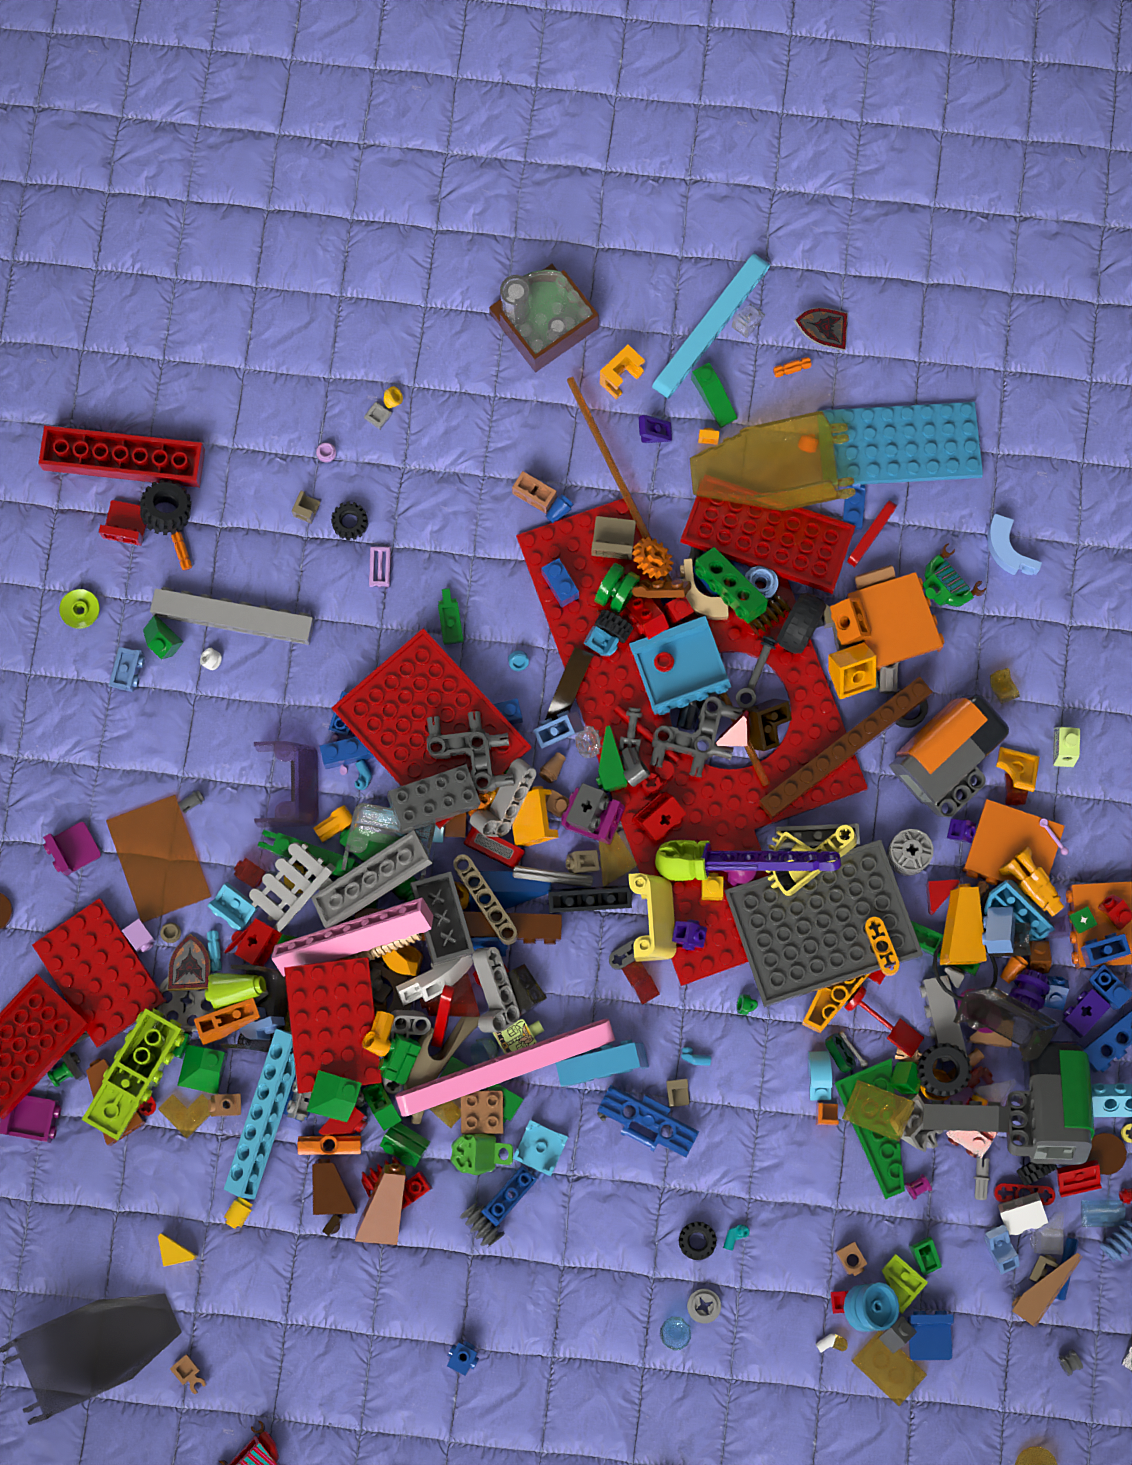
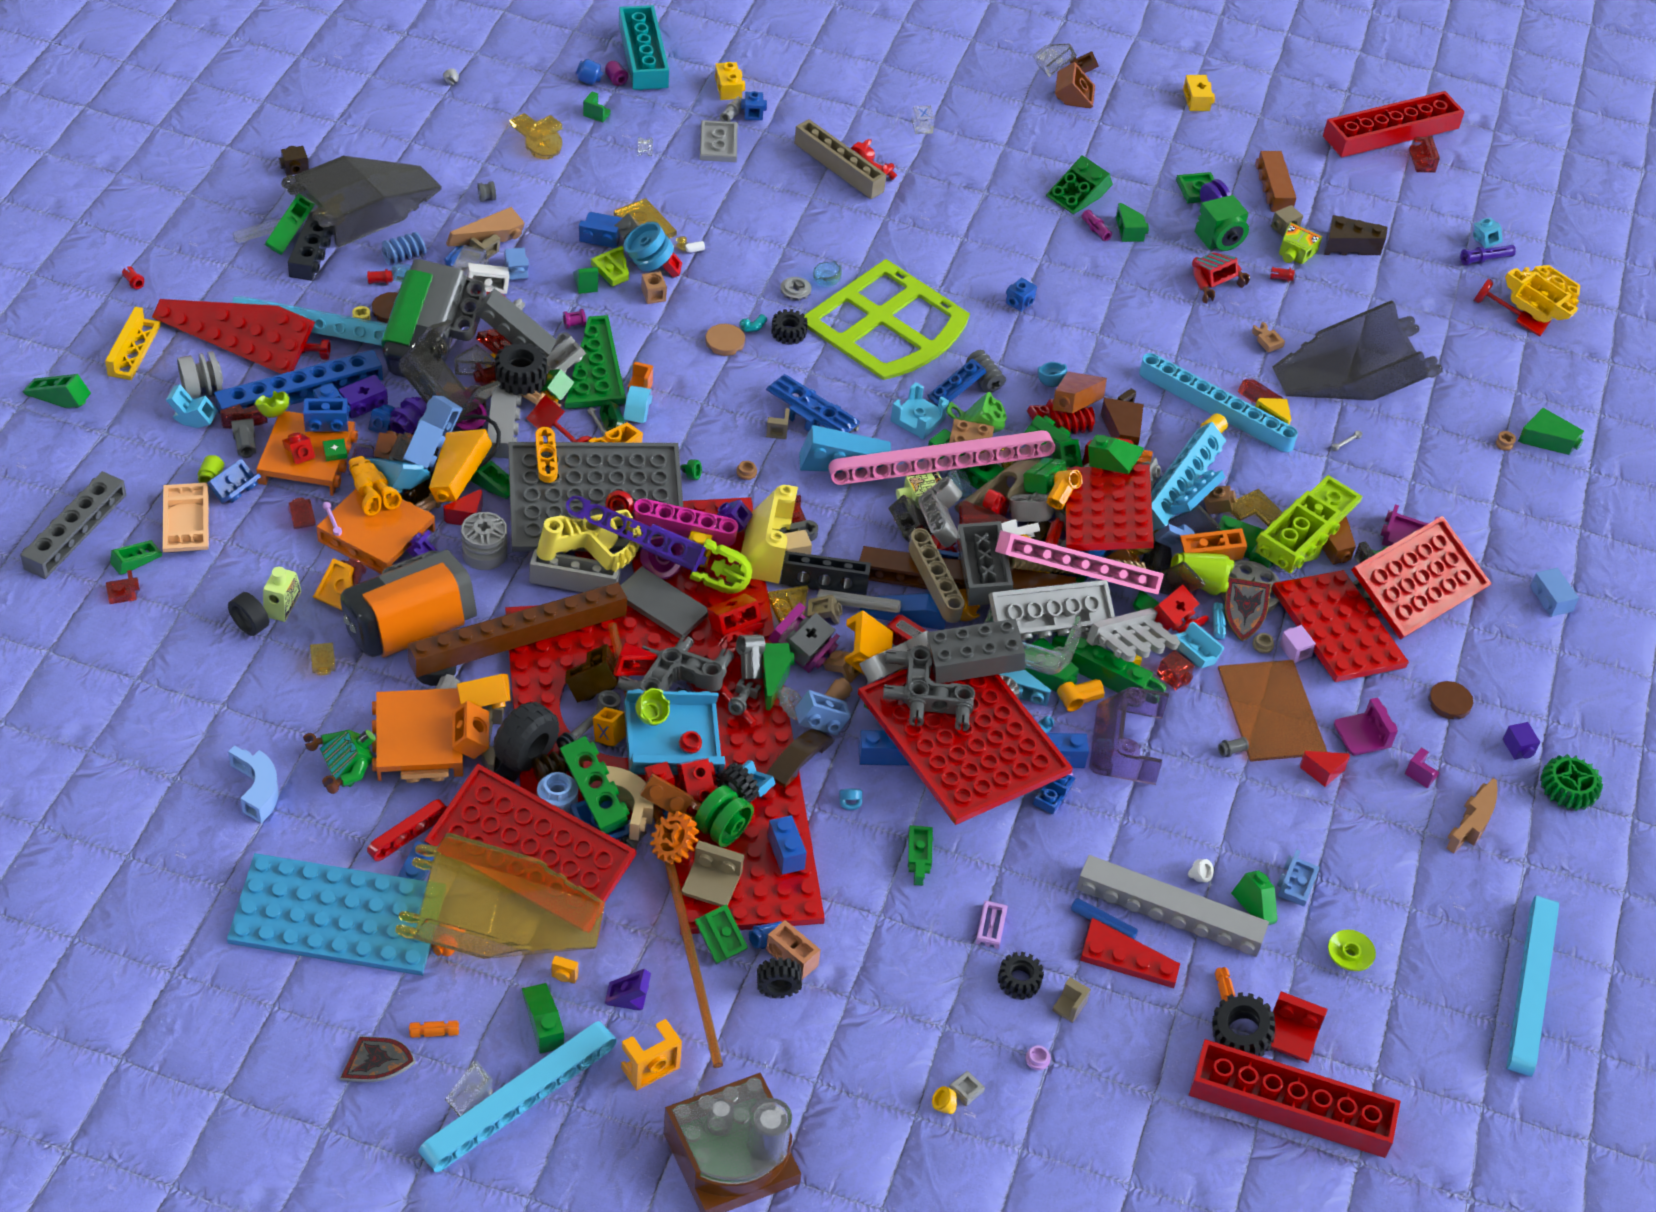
camera: 175 degrees left, 30 degrees down
dark azure arm [681,1047,711,1066] -> none
clear yellow tile [842,1080,915,1142] -> none
none -> black tyre [228,592,269,636]
none -> clear red bracket [288,497,316,529]
none -> medium blue brick [418,396,463,437]
none -> light orange brick [593,707,626,746]
none -> red cone [605,490,634,514]
none -> dark grey tile [620,567,708,638]
none -> dark pink beam [633,499,738,546]
none -> lime hair [635,688,670,726]
none -> green plate [694,904,748,965]
none -> medium nougat tile [705,324,745,356]
none -> medium nougat plate [736,461,757,480]
none -> black tyre [757,957,802,998]
none -> tan panel [784,530,812,554]
none -> lime window [805,259,970,380]
none -> dark azure hair [1038,362,1068,387]
none -> red axle [1045,518,1064,545]
none -> blue axle [1071,898,1138,939]
none -> red wing [1080,918,1180,988]
none -> medium azure beam [1139,353,1298,452]
none -> dark azure plate [1170,470,1225,515]
none -> clear red slope [1238,378,1283,403]
none -> red slope [1300,751,1350,787]
none -> light grey hinge [1332,431,1362,451]
none -> magenta panel [1405,747,1439,788]

